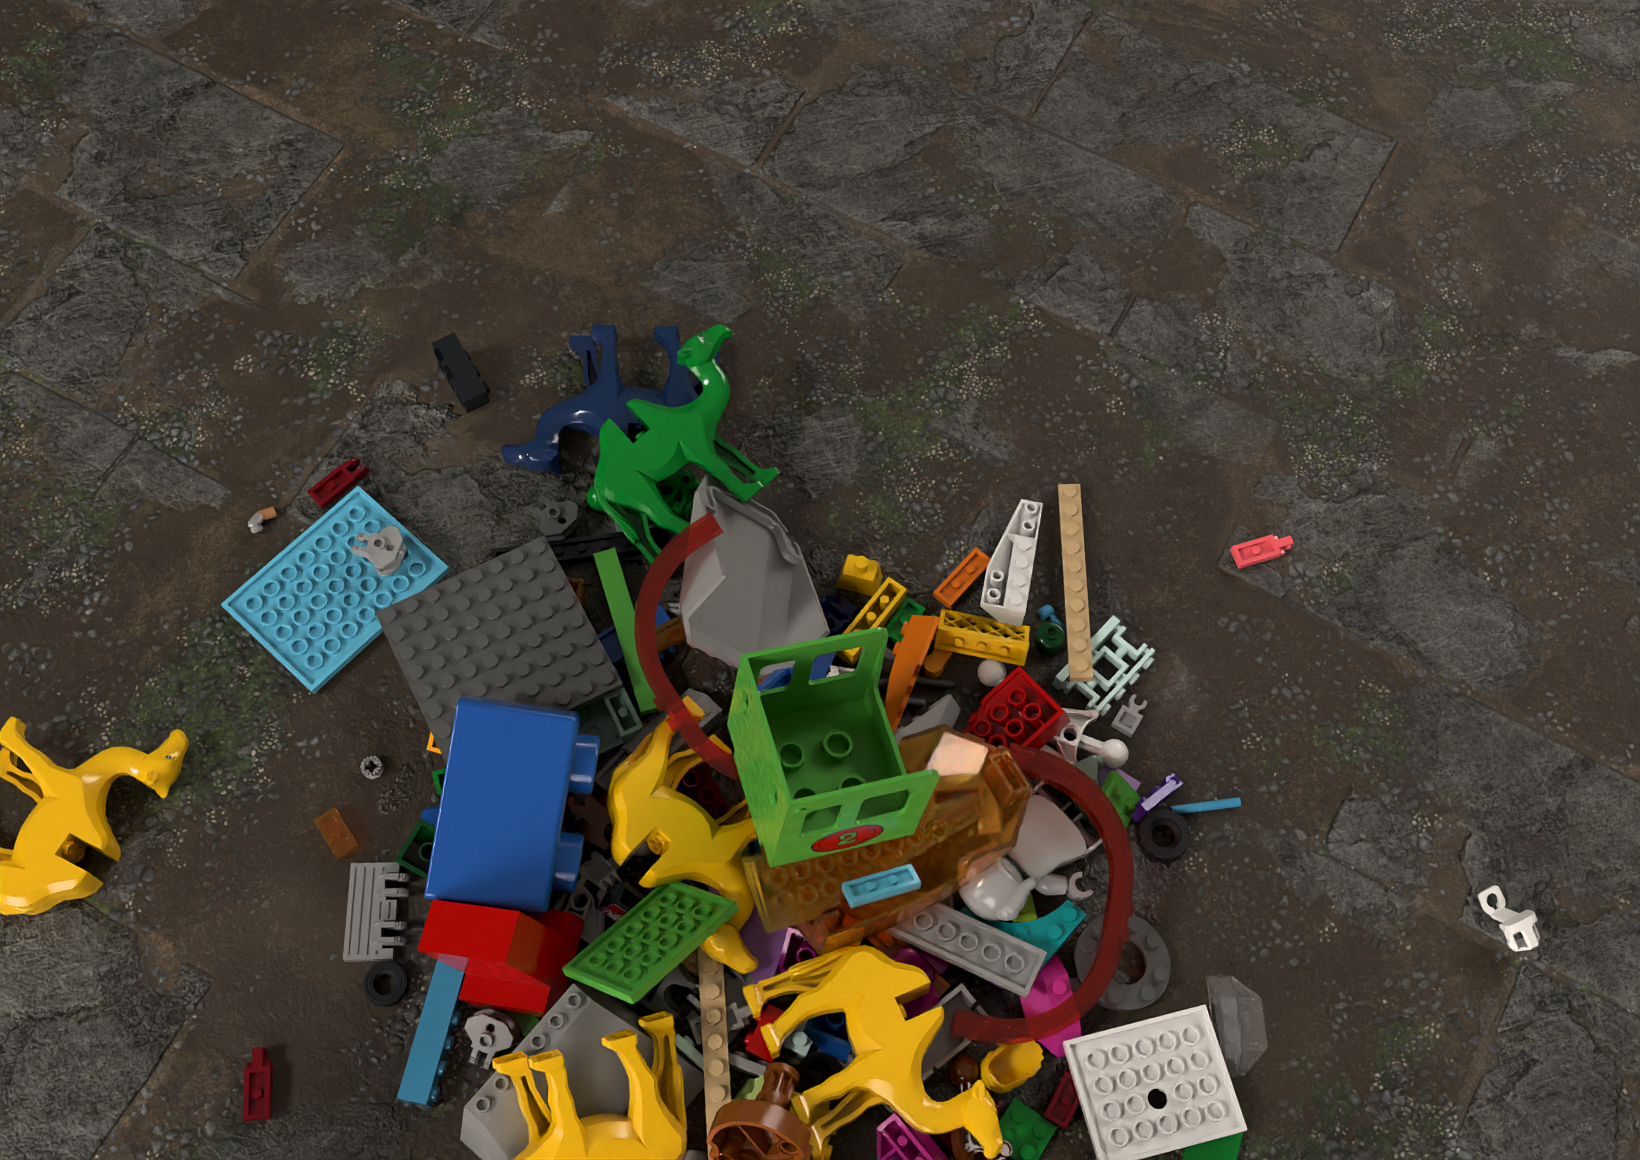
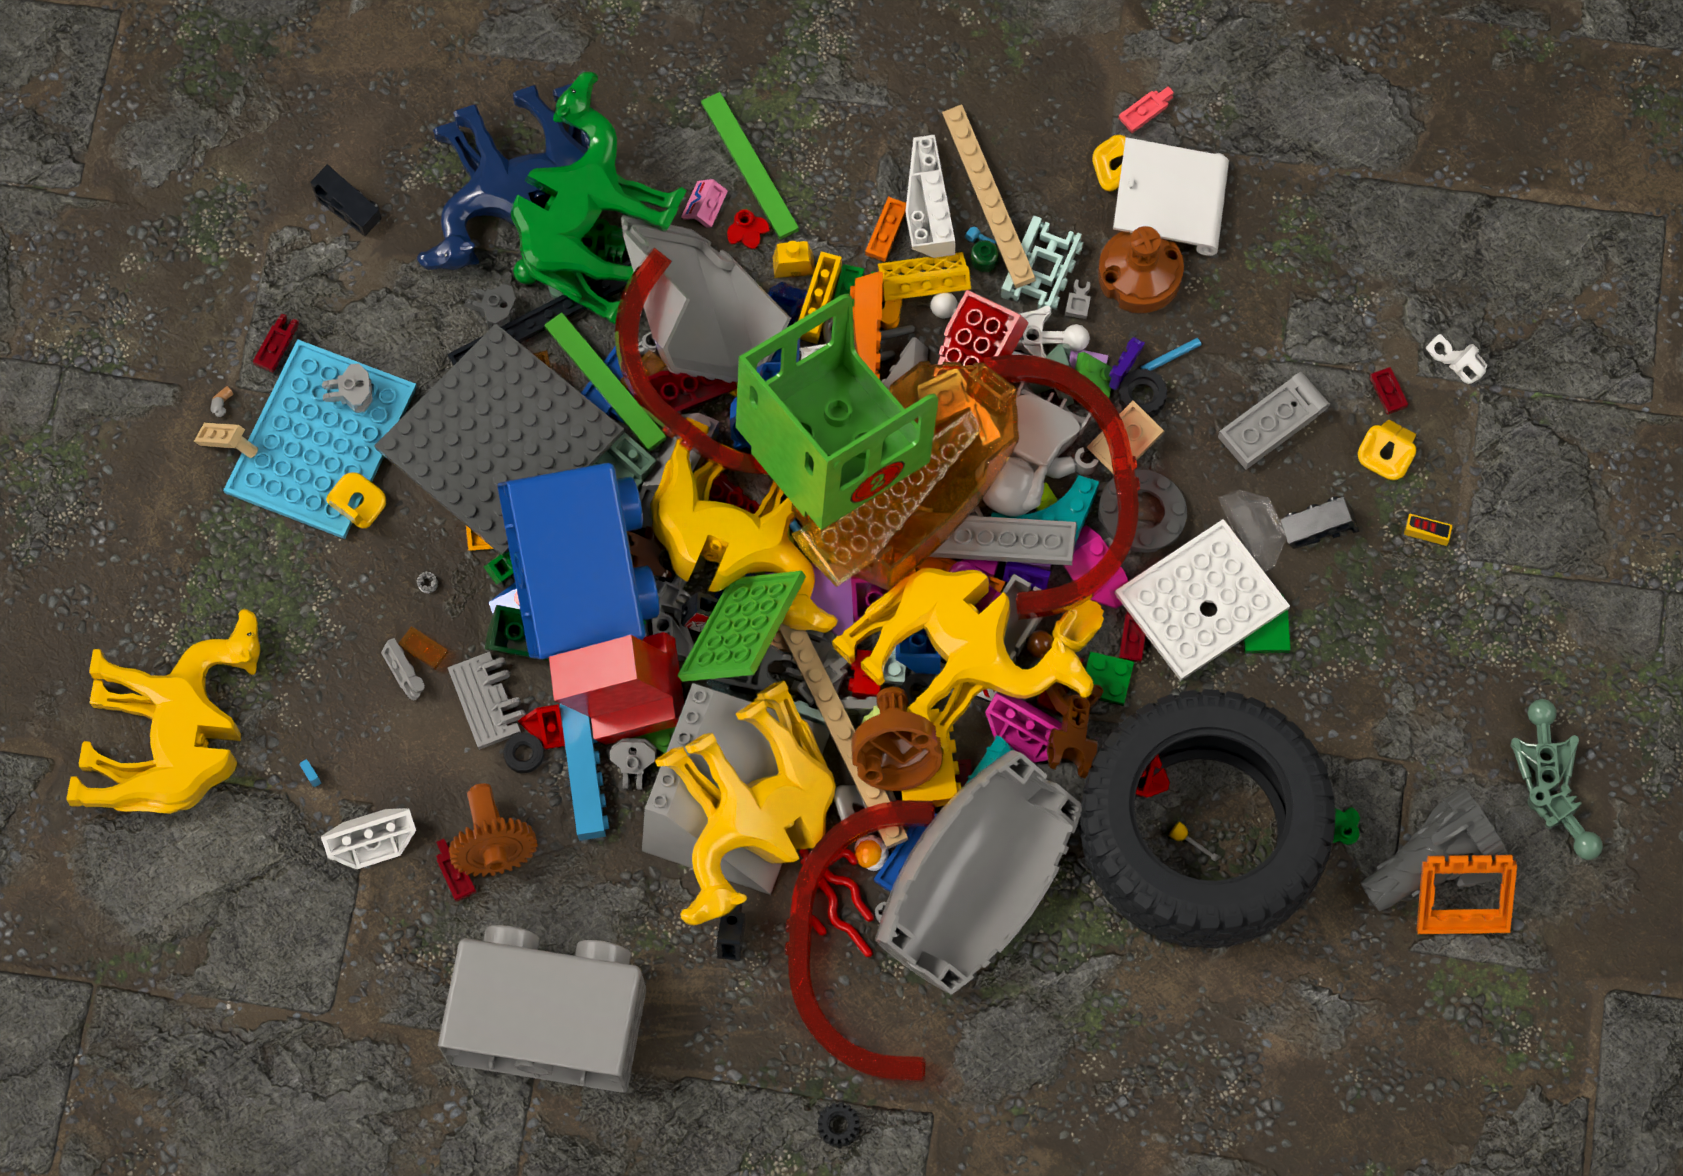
camera: 15 degrees left, 5 degrees up
medium azure plate [841,864,921,908] -> none
none -> tan piece [194,423,258,458]
none -> dark azure tile [300,759,321,787]
none -> white wedge [321,808,416,869]
none -> yellow piece [326,472,386,528]
none -> light grey hinge [381,638,425,701]
none -> dark orange piece [449,783,537,877]
none -> red slope [518,704,565,749]
none -> dark red wedge [641,371,737,424]
none -> bright pink panel [681,179,728,228]
none -> bright green tile [701,92,799,240]
none -> red plate [727,209,770,249]
none -> dark purple plate [1003,562,1051,592]
none -> tan plate [1087,401,1165,476]
none -> yellow piece [1092,135,1126,191]
none -> dark orange piece [1098,226,1184,313]
none -> white door [1113,137,1229,255]
none -> light grey hinge [1218,372,1330,470]
none -> wedge [1280,496,1360,549]
none -> yellow piece [1358,420,1416,480]
none -> dark red plate [1369,367,1408,415]
none -> slope [1404,514,1452,546]

